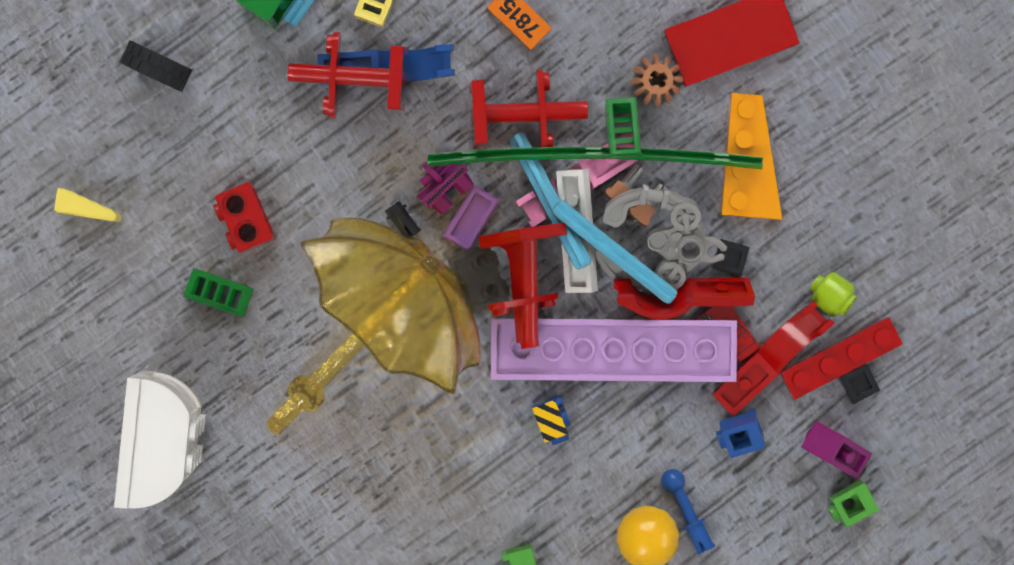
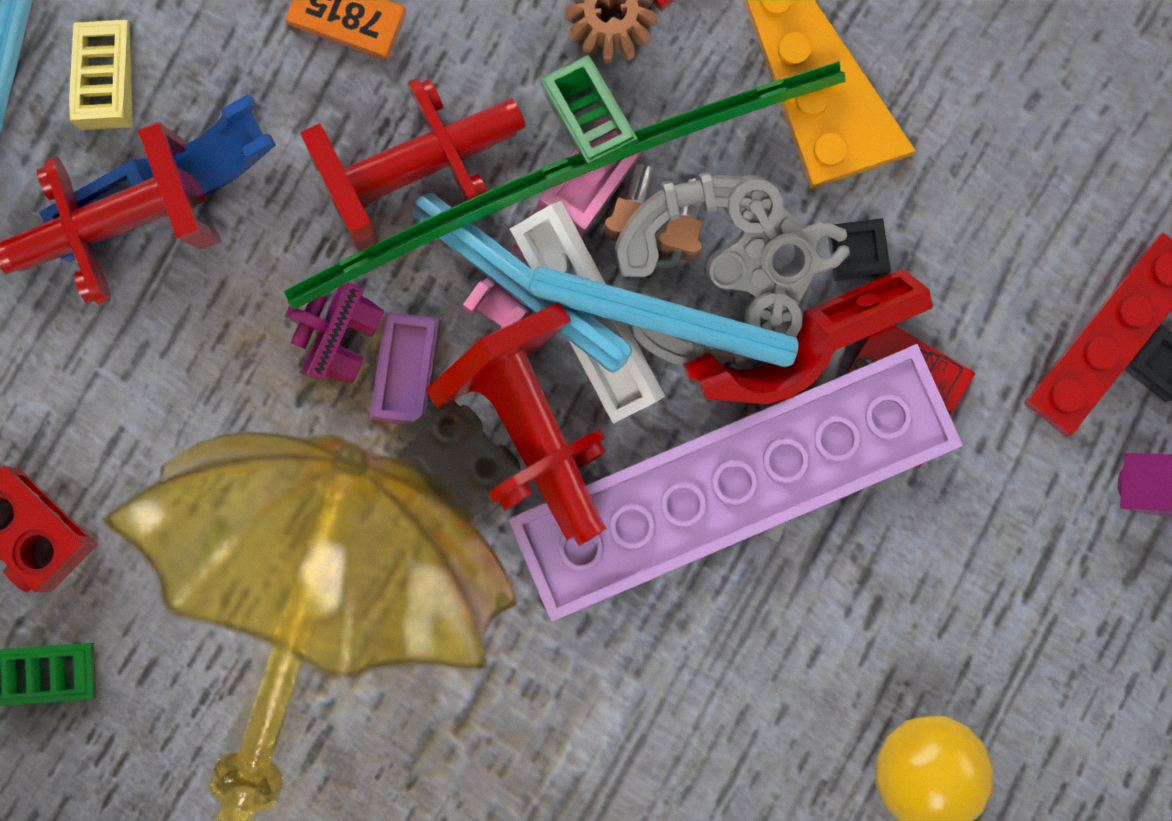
camera: 20 degrees left, 5 degrees down
black pin [385,201,421,241] -> none
brick [531,395,571,445] -> none
blue pin [661,469,715,555] -> none
red piece [712,301,835,416] -> none
blue brick [716,408,766,458] -> none
lime head [809,272,857,317] -> none

